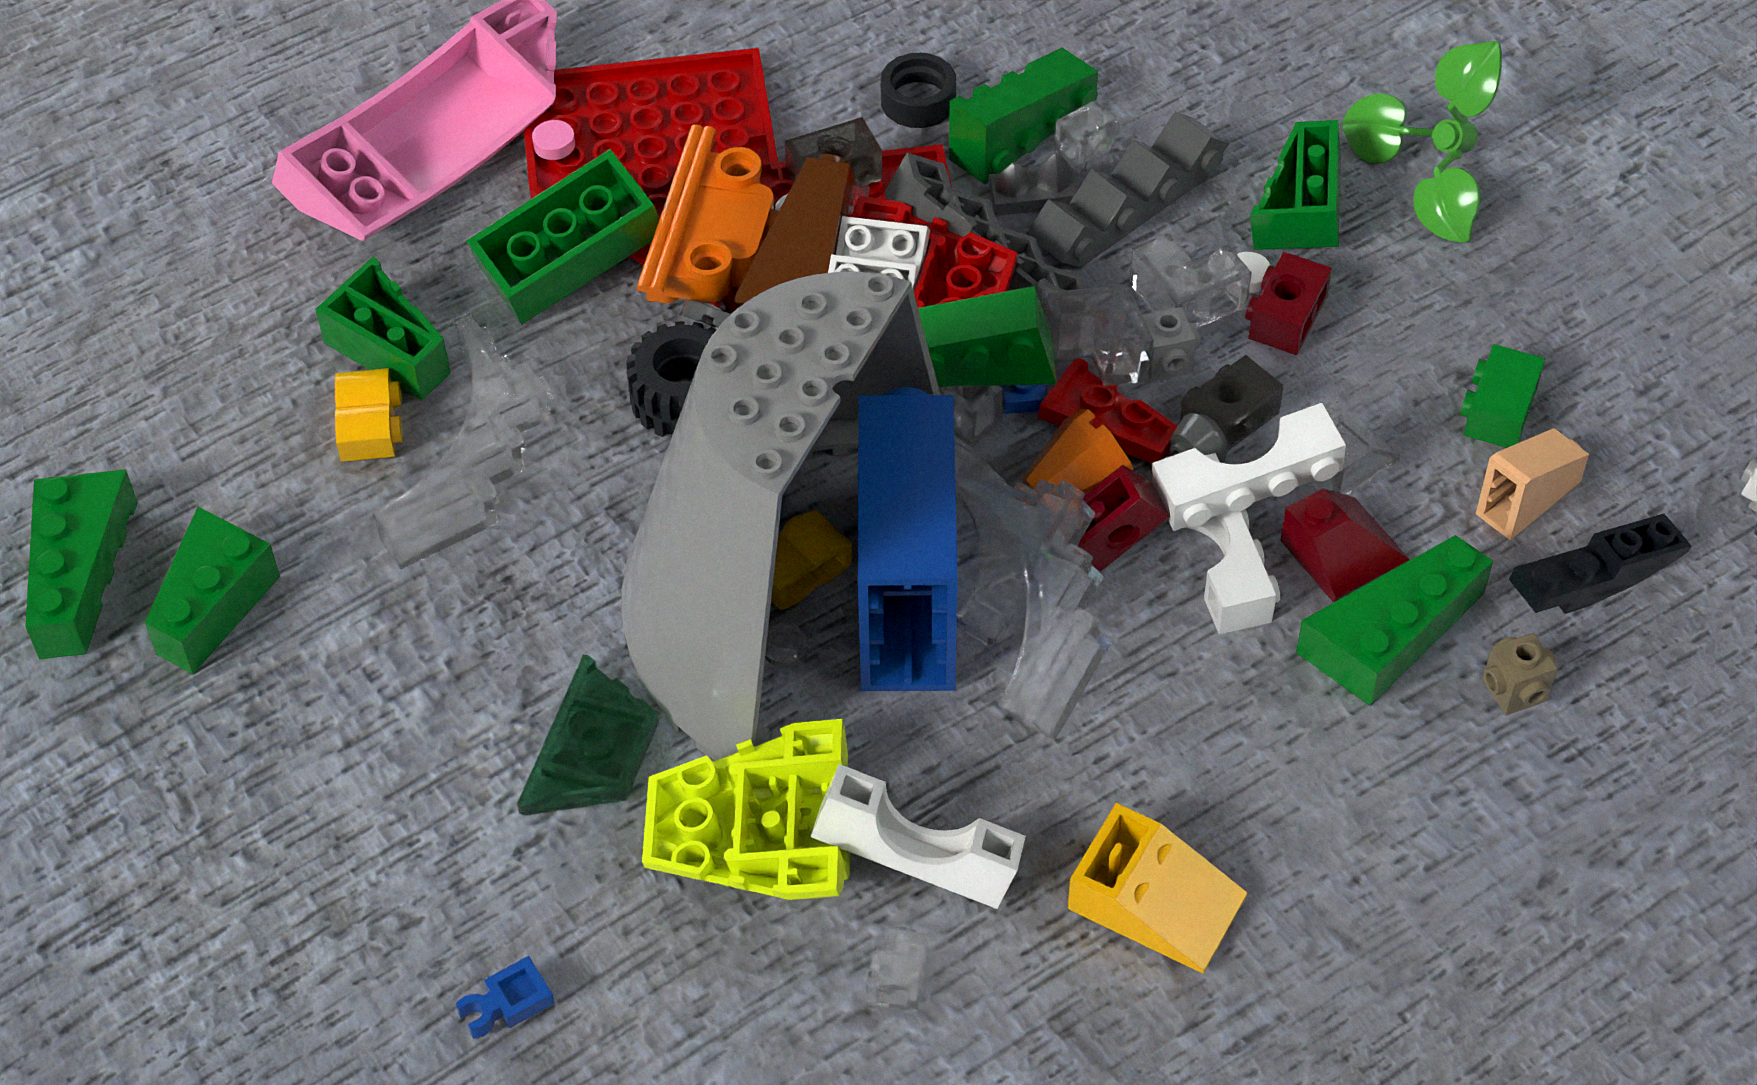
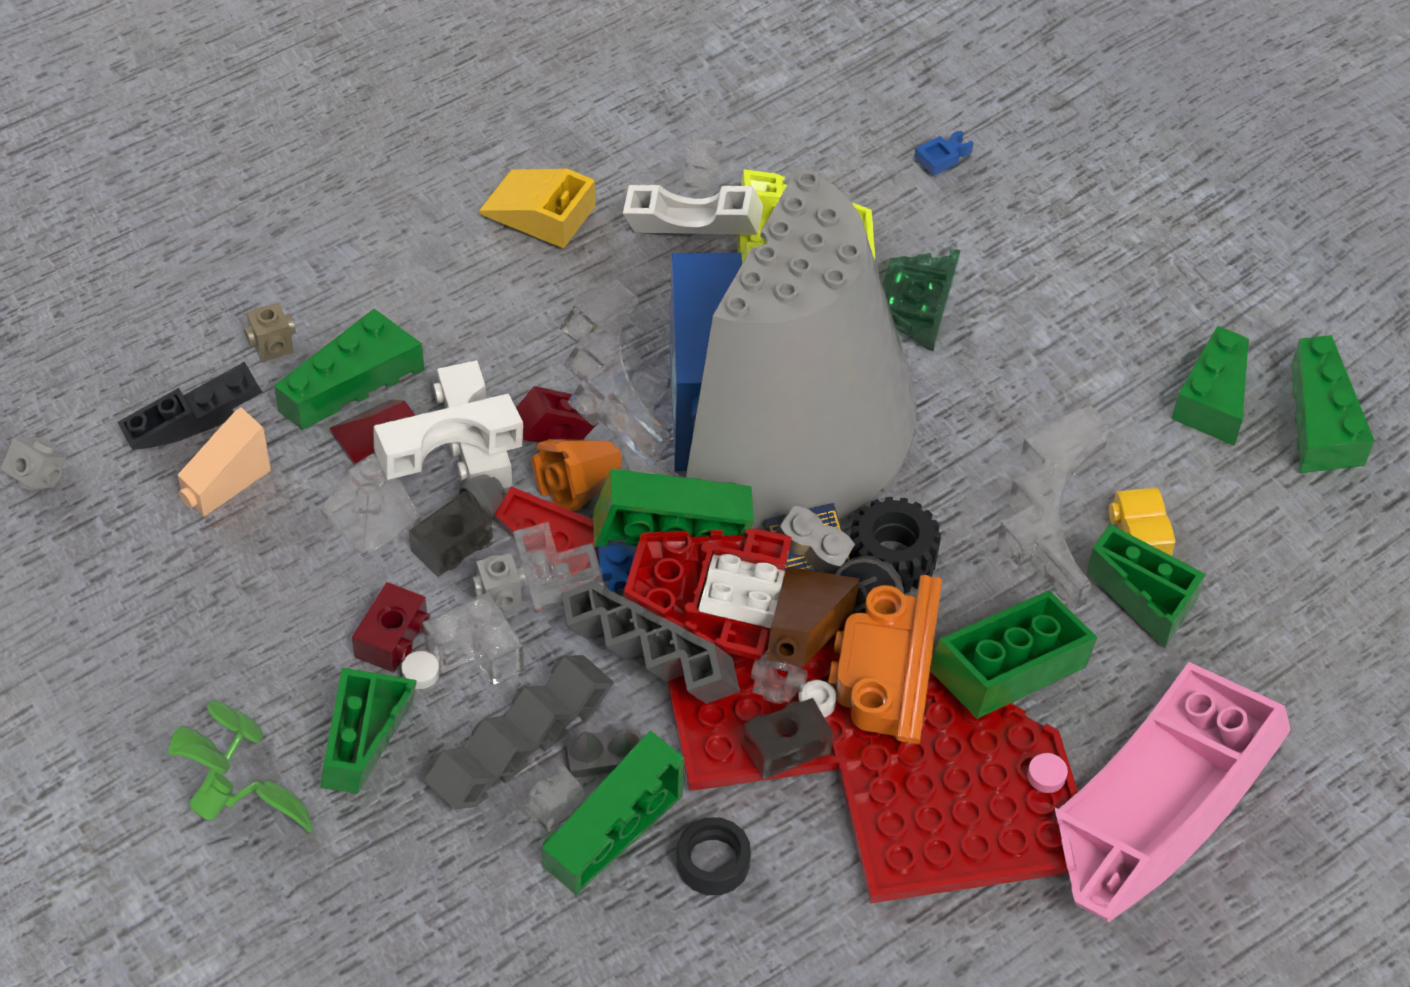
camera: 175 degrees right, 0 degrees up
green brick [1460,344,1545,448] -> none

